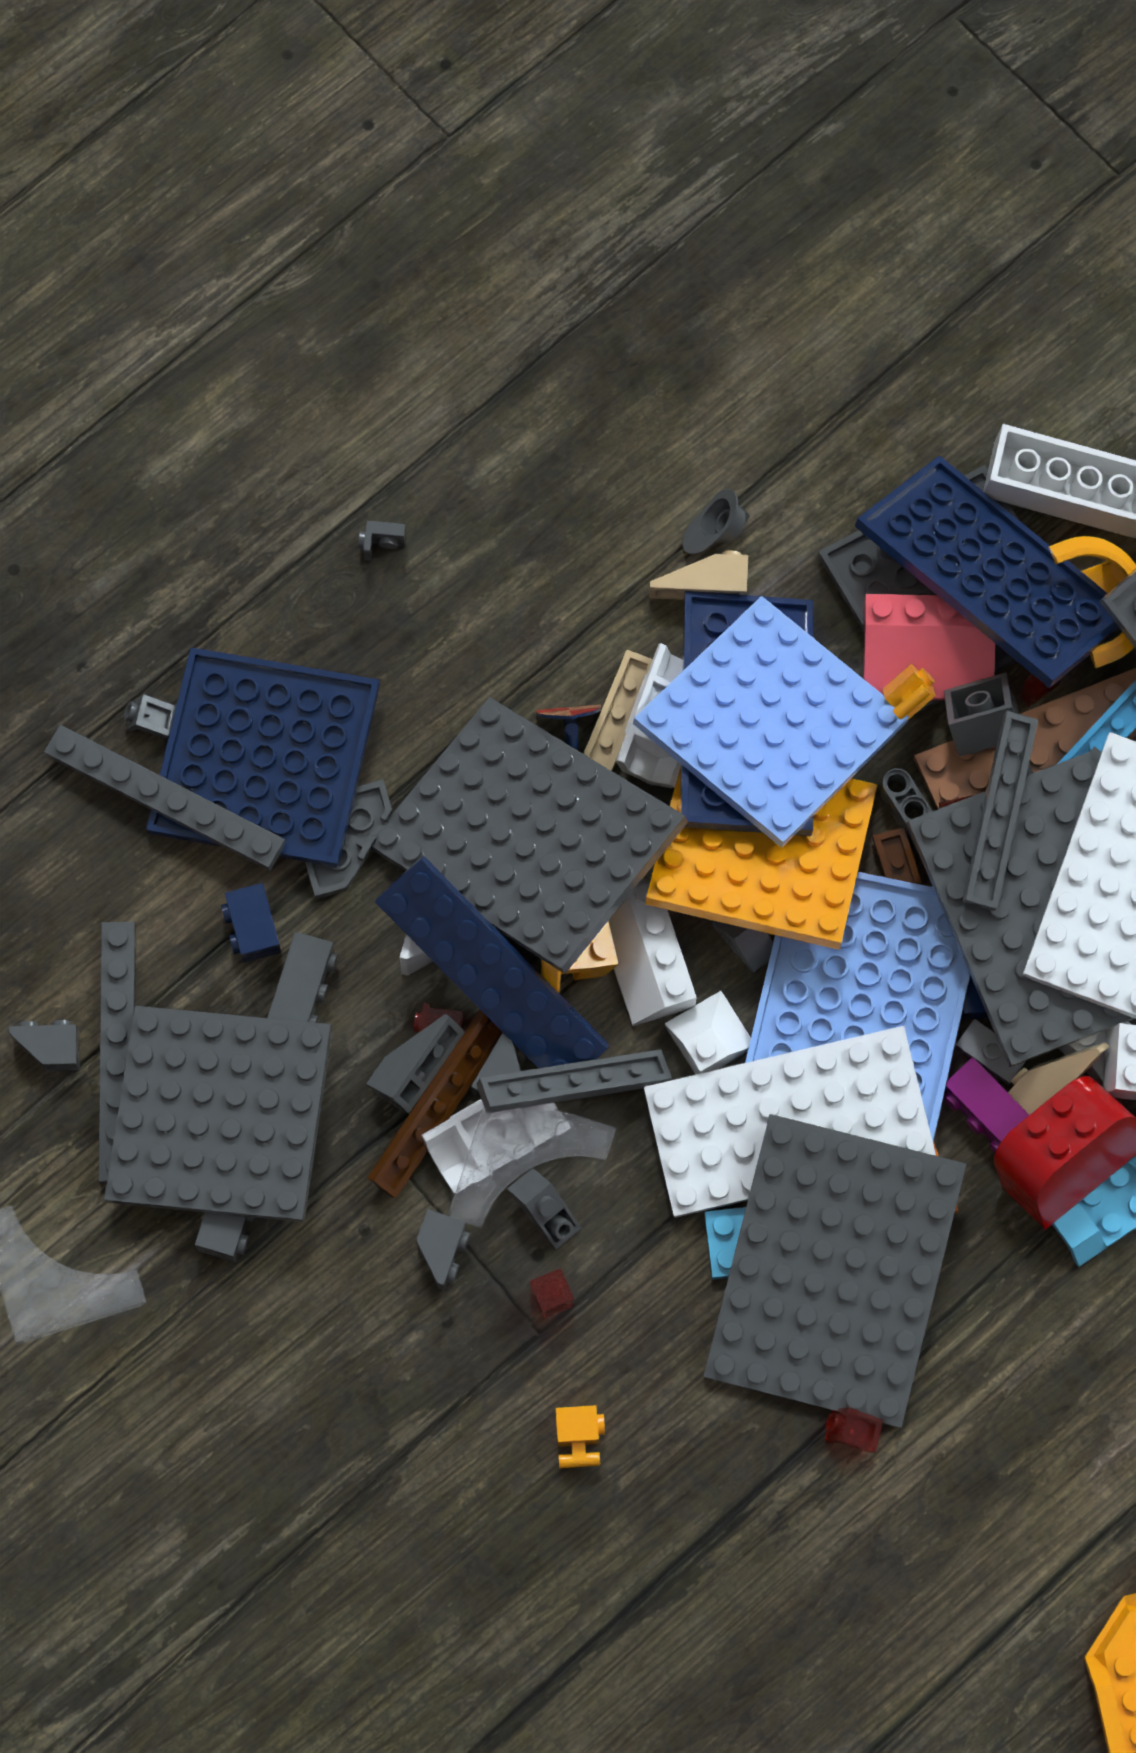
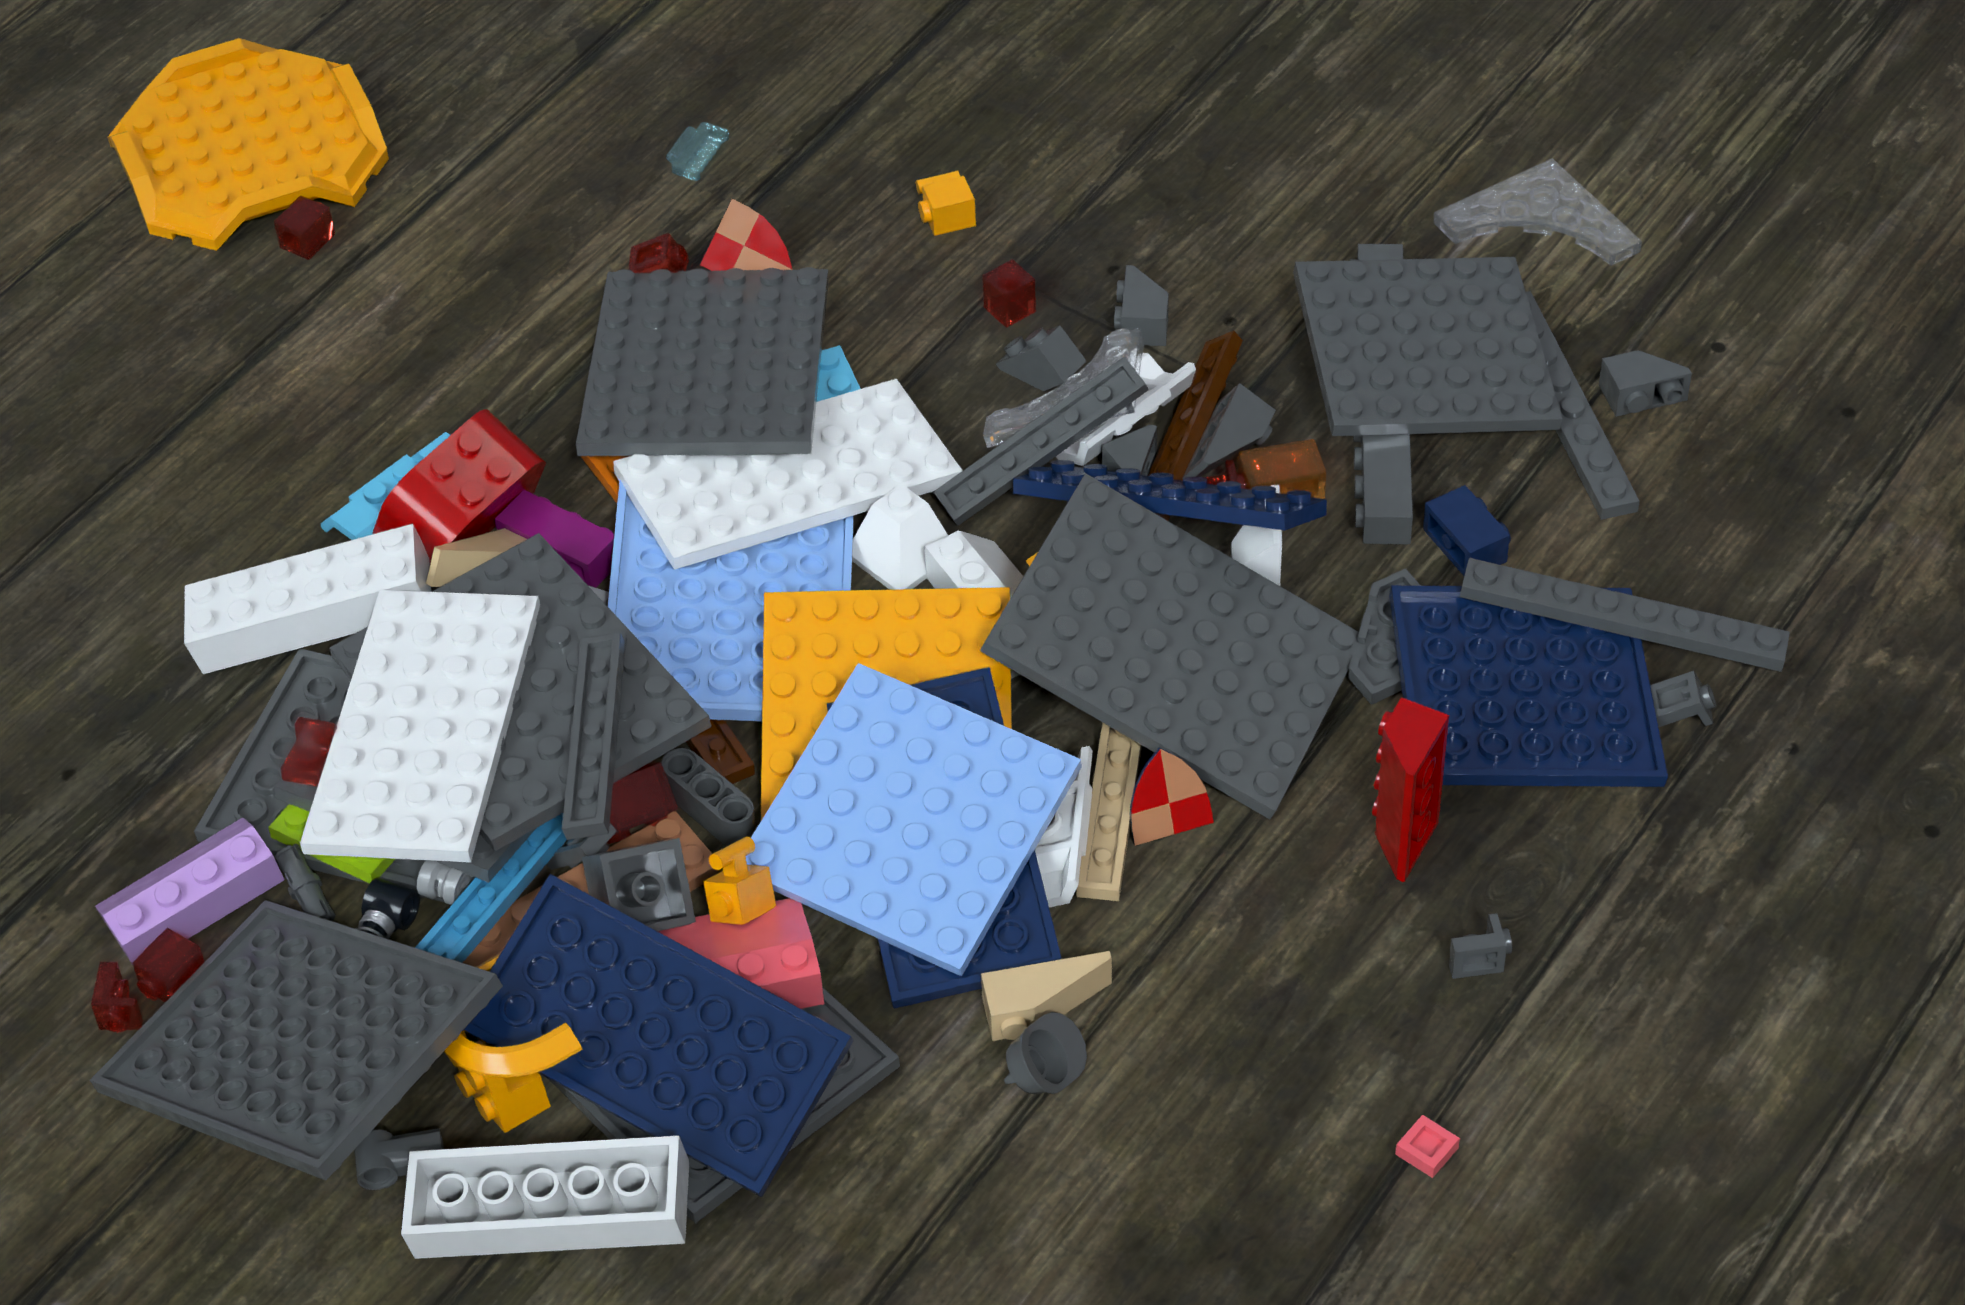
camera: 170 degrees right, 25 degrees down
none -> clear light blue piece [666,122,729,181]
none -> shield [700,199,793,271]
none -> clear orange brick [1238,439,1326,499]
none -> red slope [1372,697,1449,882]
none -> coral plate [1395,1115,1460,1178]

